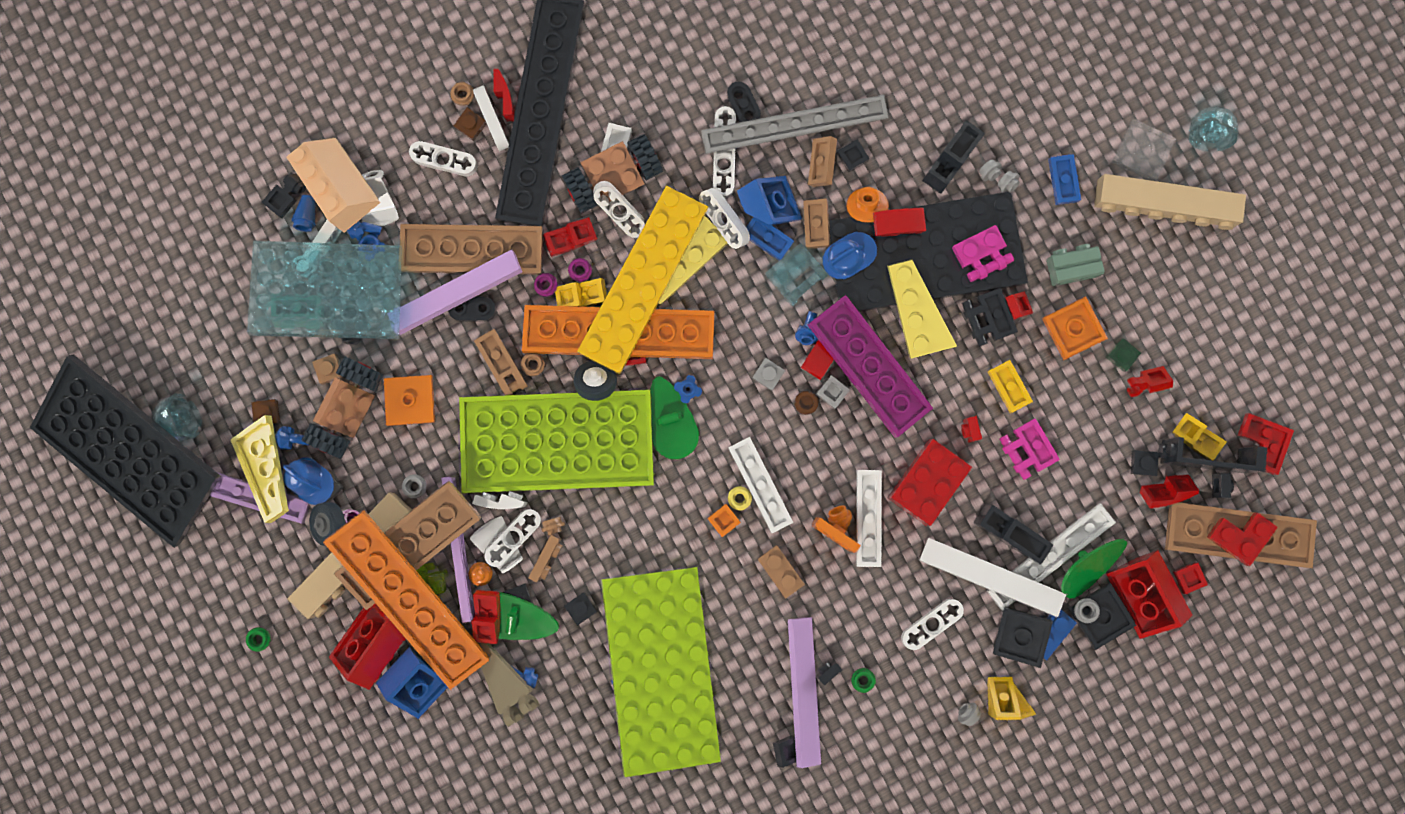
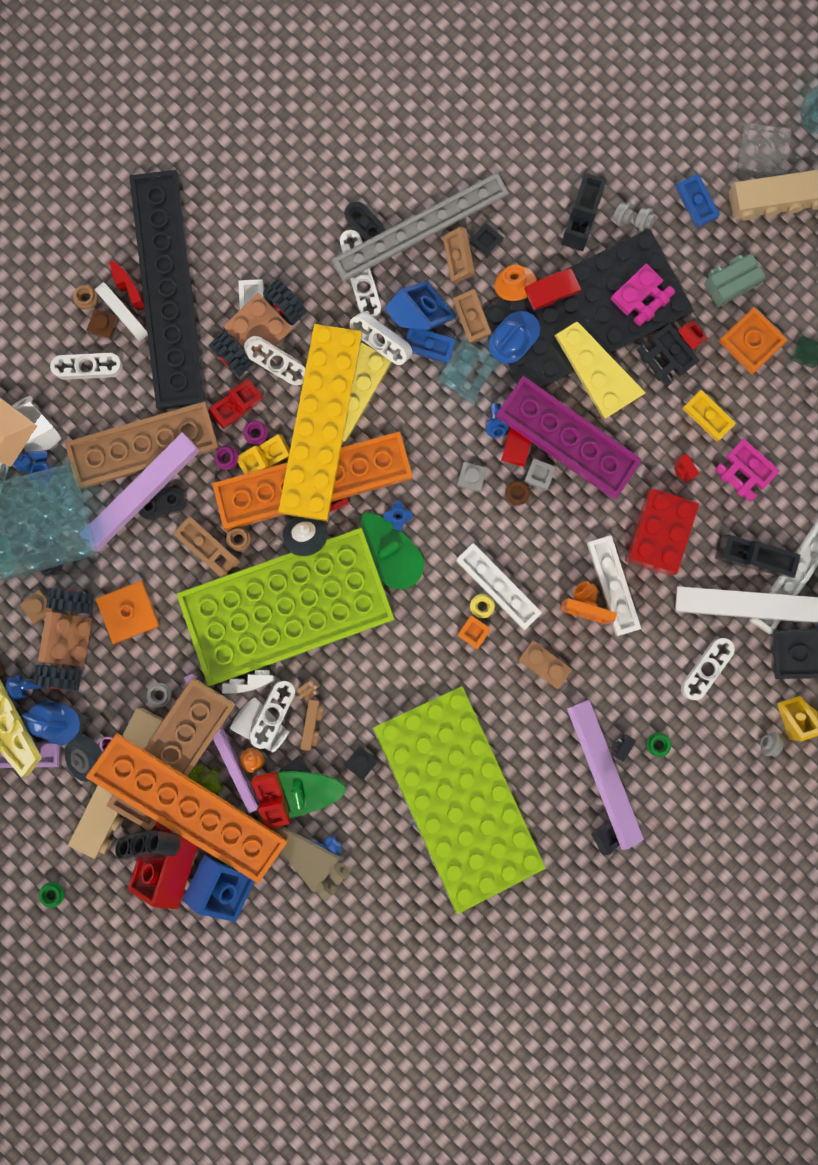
camera: 20 degrees left, 0 degrees up
none -> black beam [115,830,181,862]

